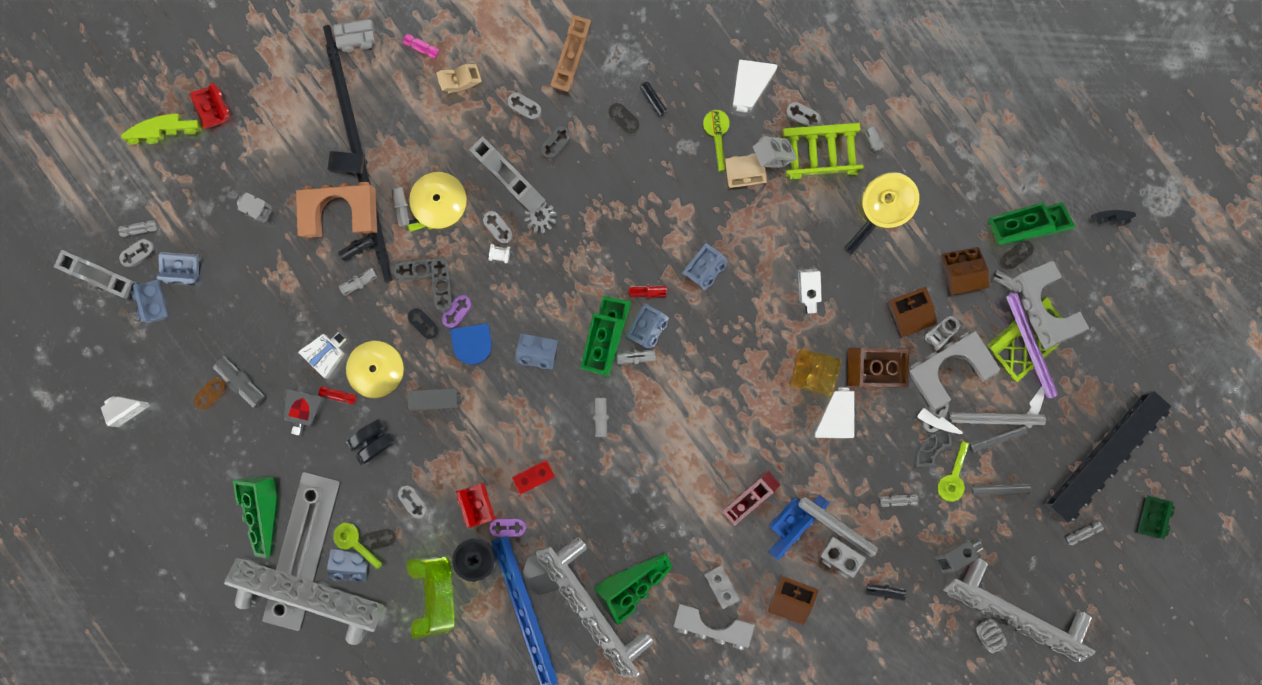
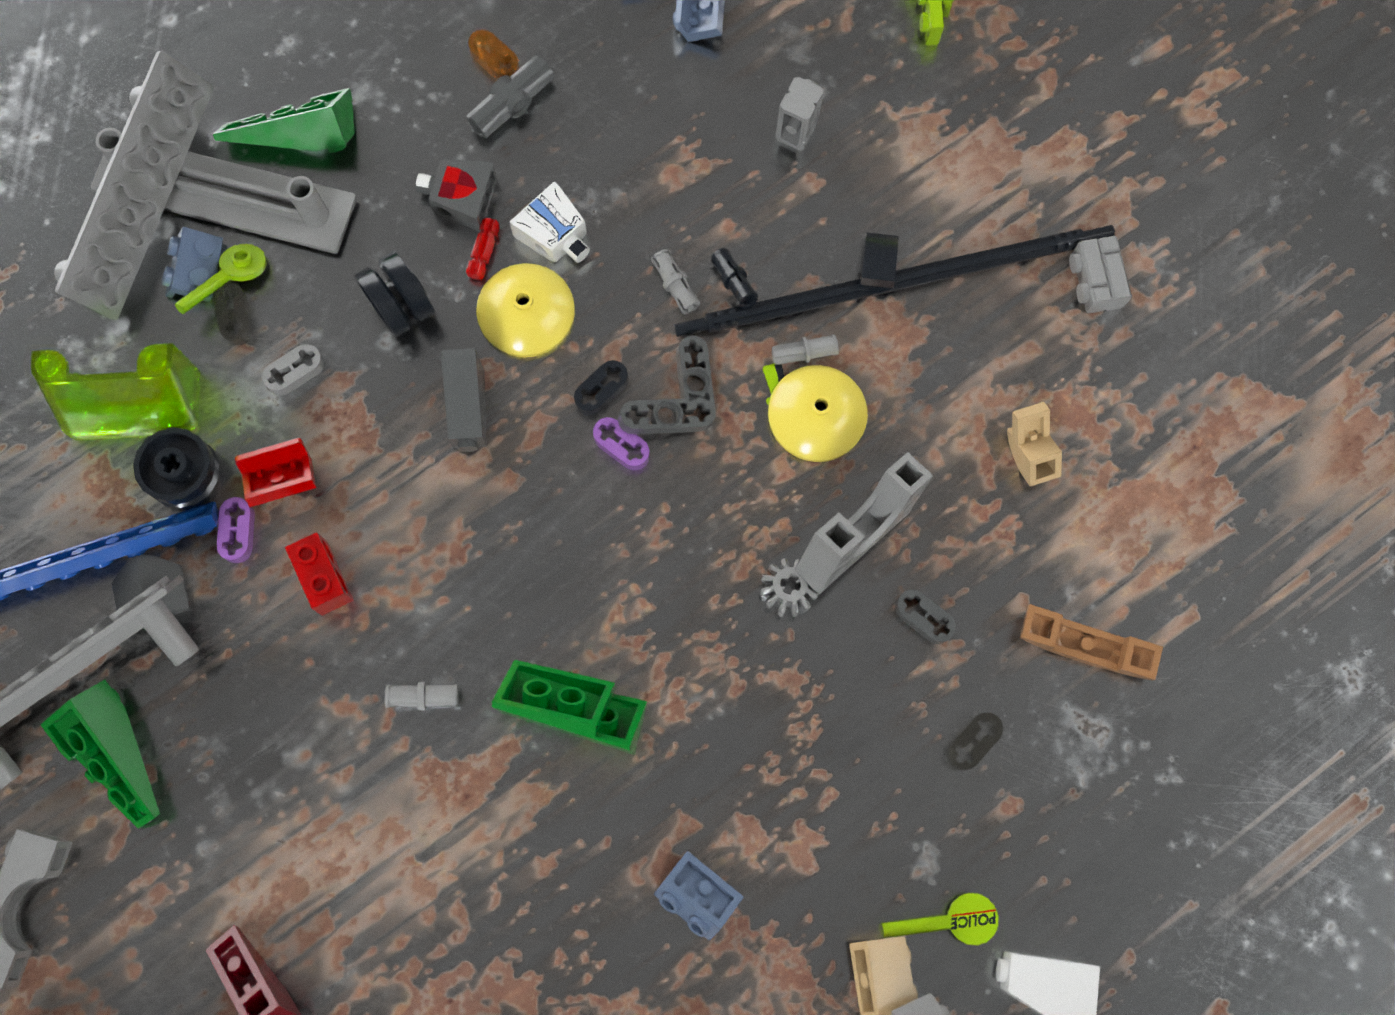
camera: 80 degrees right, 10 degrees down
red bracket [189,83,229,129] -> none
nougat arch [296,182,377,238] -> none
dark pink axle [403,34,439,59] -> none
blue tile [450,323,492,365] -> none
light grey beam [483,211,513,244] -> none
white bush [489,244,510,263] -> none
light grey beam [508,93,541,120] -> none
sand blue bracket [515,334,558,369] -> none
light grey pin [616,349,656,365] -> none
sand blue bracket [625,303,669,350] -> none
red axle [628,284,667,299] -> none
black axle [640,81,667,116] -> none
light grey brick [704,565,740,609] -> none

